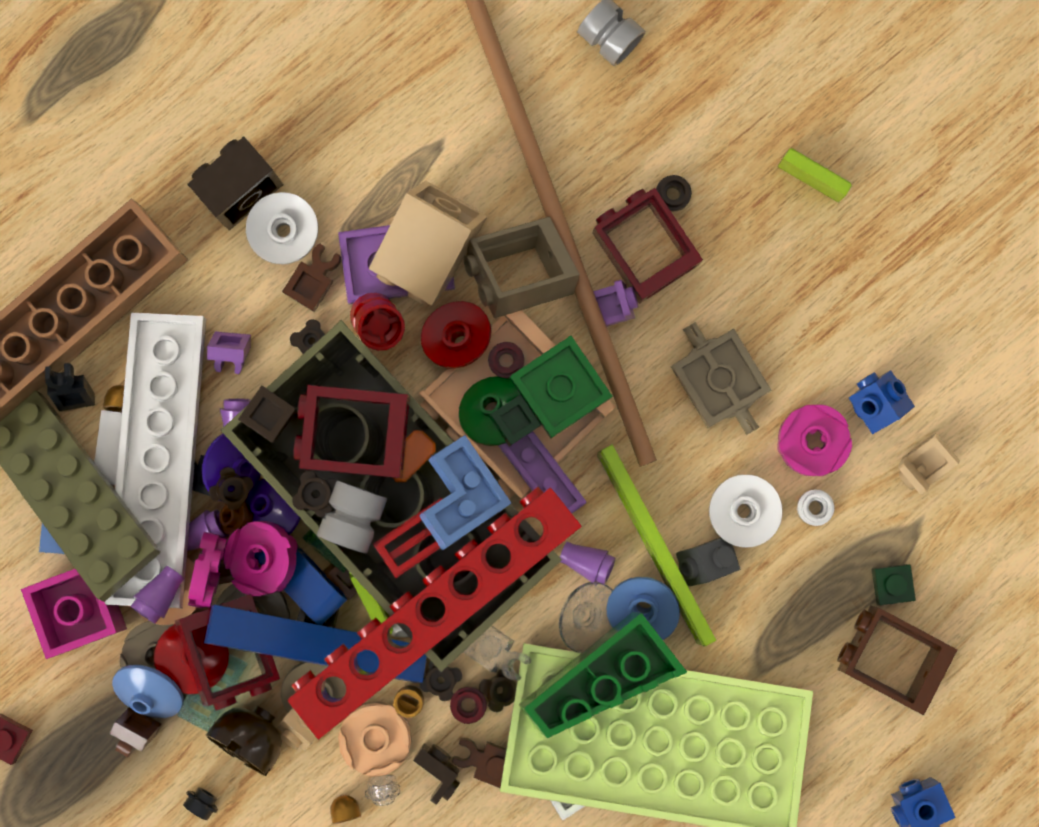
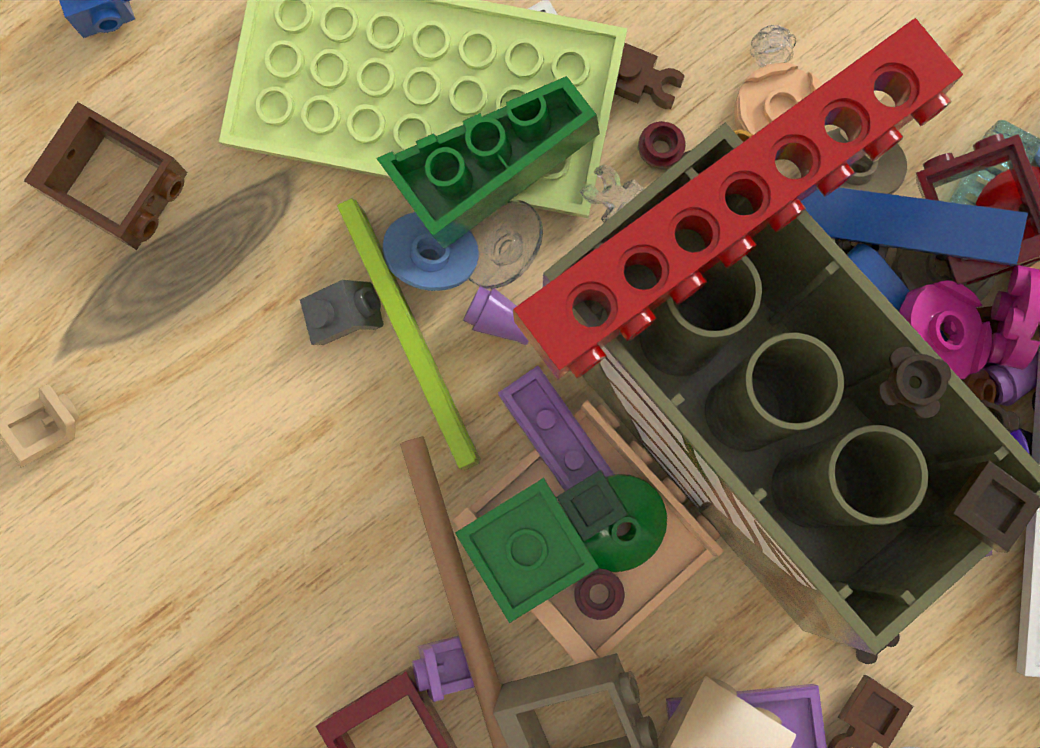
camera: 170 degrees left, 5 degrees down
black plate [183,787,218,820] -> none
dark brown cylinder [206,706,282,776] -> none
medium lavender tile [207,331,251,374] -> none
dark red window [294,385,410,479] -> none
light grey wheel [317,480,388,554] -> none
pearl gold hinge [330,795,361,824] -> none
red wheel [350,292,405,351] -> none
red tile [373,497,443,578] -> none
orange piece [393,430,436,483] -> none
dark brown bracket [413,743,460,805] -> none
medium blue plate [419,435,511,551] -> none
red dish [421,301,492,369] -> none
dark brown plate [479,668,517,712] -> none
dark tan plate [671,322,772,435] -> none
white dish [709,475,782,547] -> none
dark pink plate [777,404,852,476] -> none
white plate [797,490,834,526] -> none
blue brick [849,370,915,434] -> none
dark green plate [872,564,916,605] -> none

